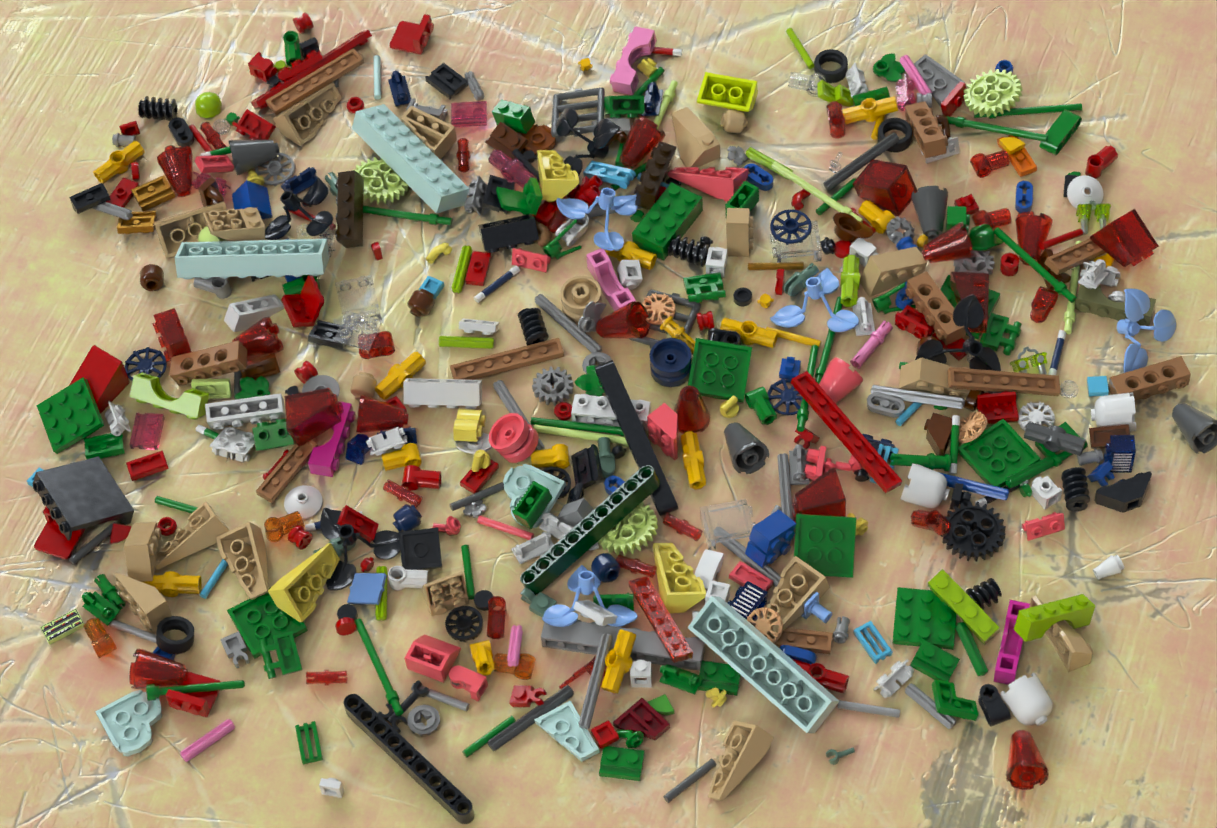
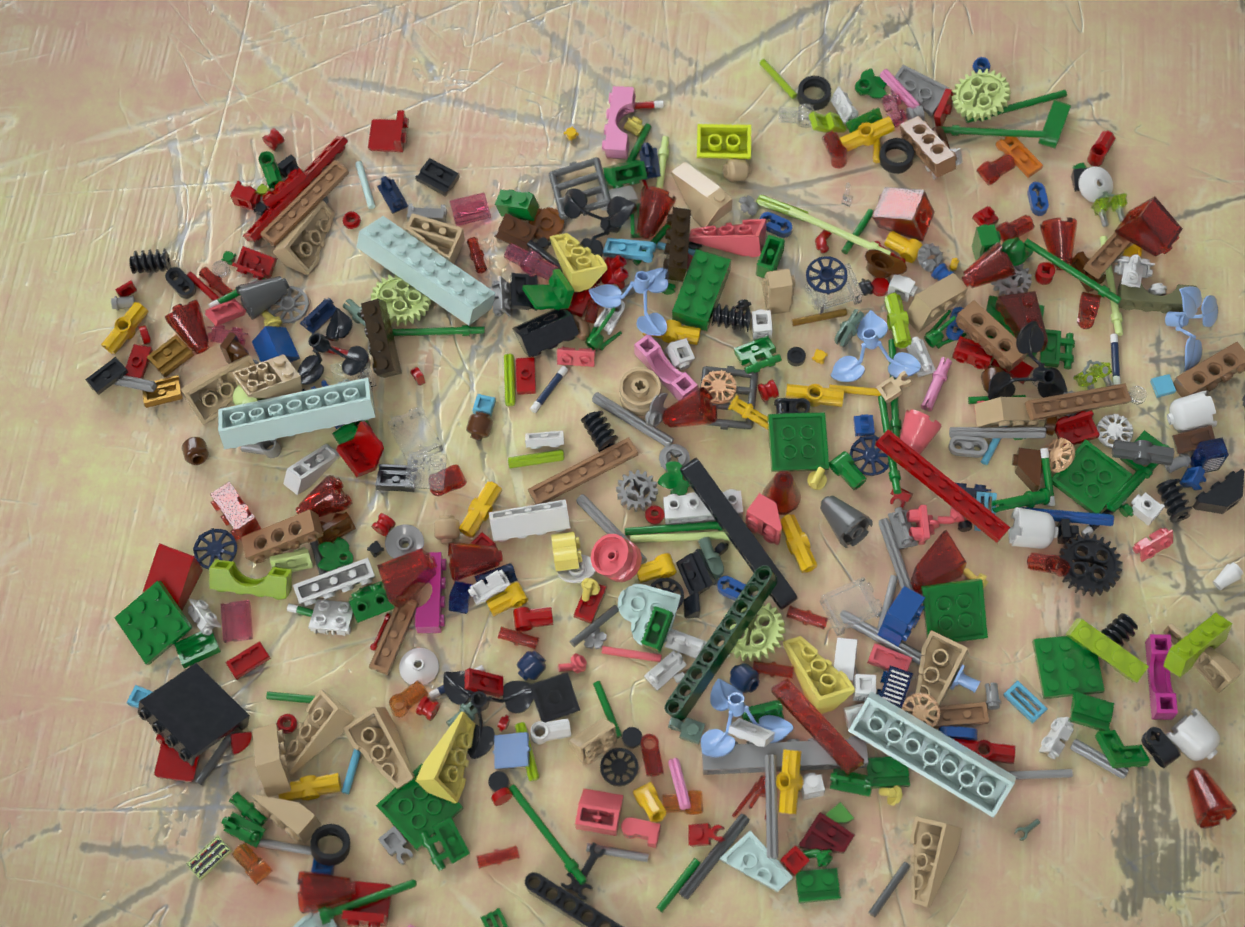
camera: 15 degrees left, 10 degrees up
lime hair [195,92,222,118] -> none
light grey gear [407,705,440,736] -> none
light yellow arm [426,242,452,264] -> none
light grey axle [464,71,484,101] -> none
light grey slope [557,498,594,527] -> none
dark blue wheel [649,338,692,387] -> none
red tile [775,269,785,295] -> none
dark grey axle [823,132,899,191] -> none
dark grey cone [911,186,948,239] -> none
green axle [955,622,988,676] -> none
yellow tile [999,137,1025,155] -> none
red bar [1039,228,1083,250] -> none
none -> tan plate [877,370,913,404]

